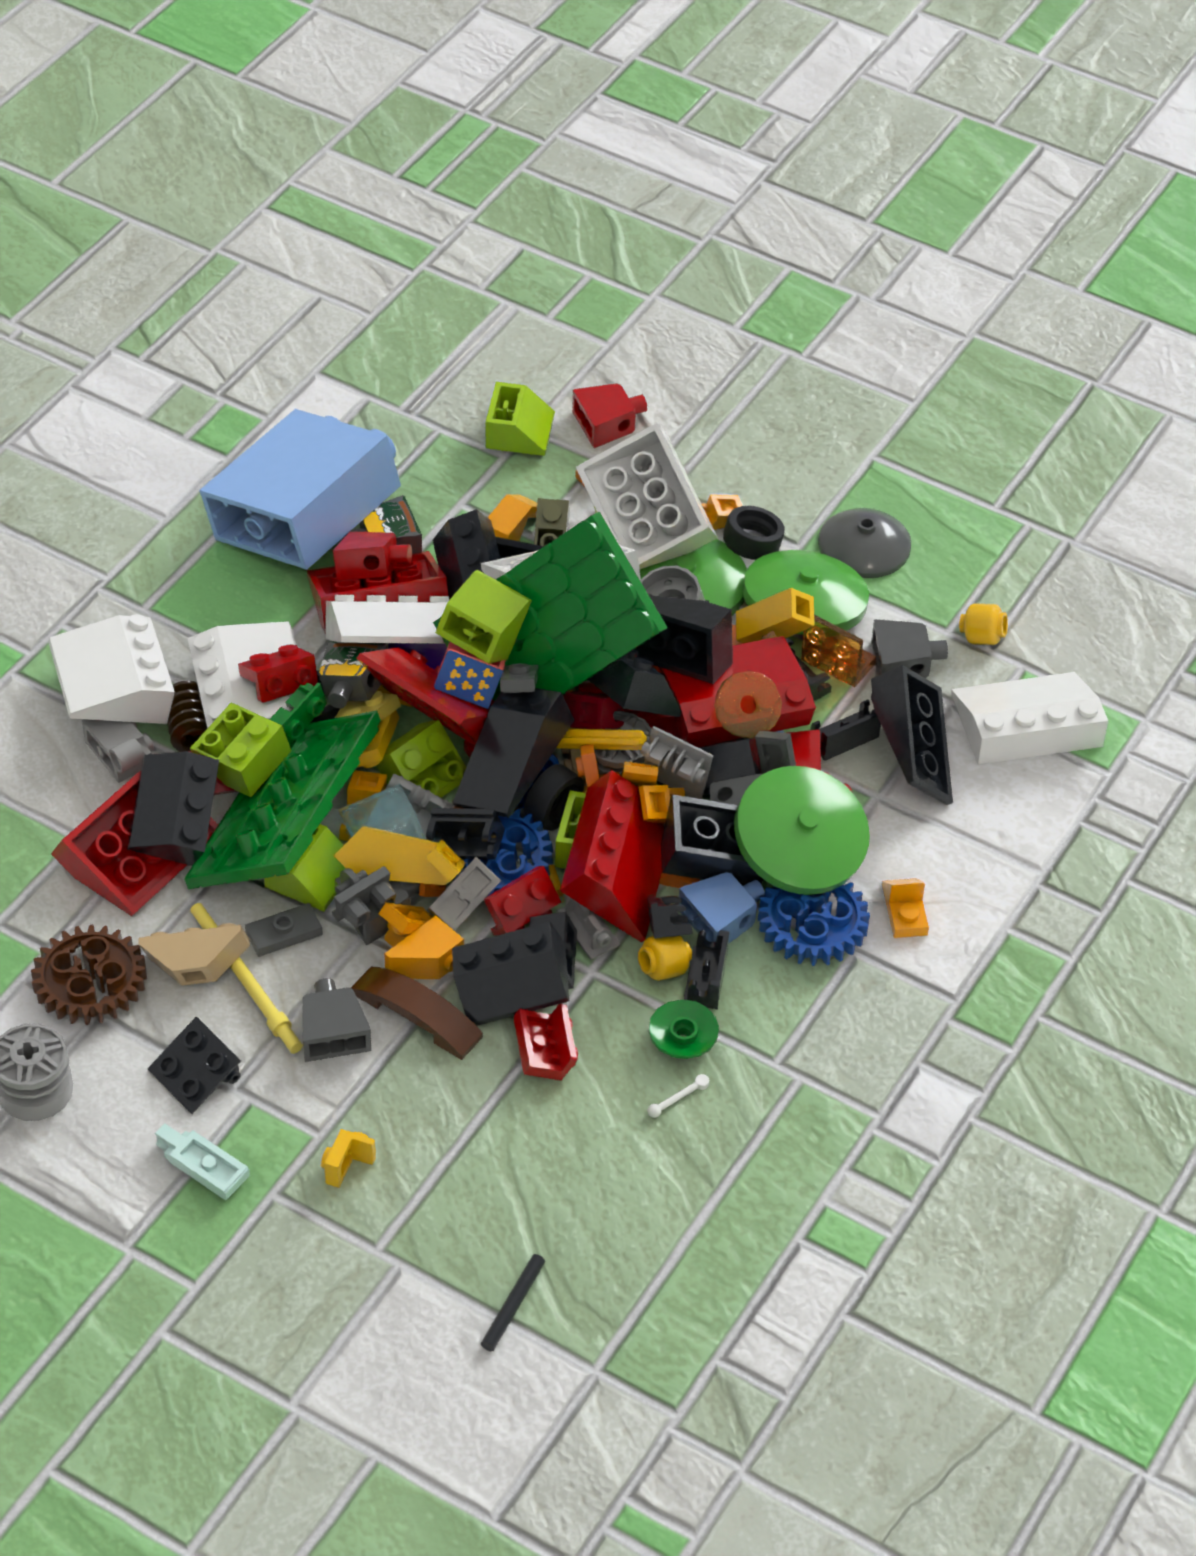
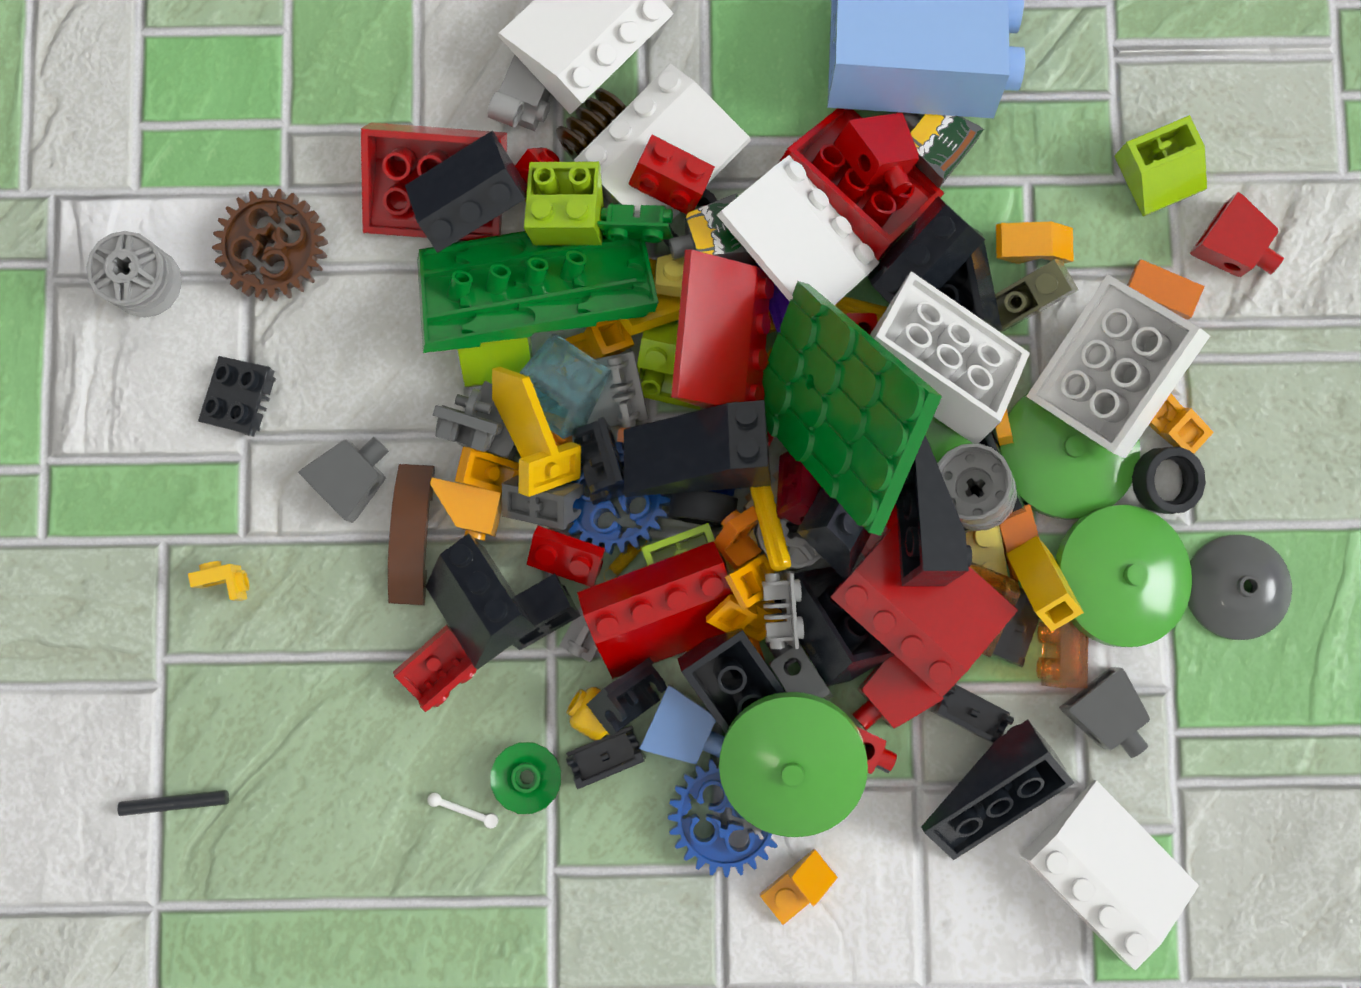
camera: 60 degrees right, 35 degrees up
tan slope [138,923,250,986] -> none
light aqua hinge [155,1123,250,1200] -> none
light yellow bar [190,903,303,1054] -> none
dark grey plate [245,903,323,957] -> none
blue piece [434,642,506,709] -> none
lime slope [435,570,532,664] -> none
dark grey plate [500,663,538,693] -> none
tile [714,671,782,738] -> none
dark grey plate [755,731,796,774] -> none
yellow head [959,603,1008,645] -> none

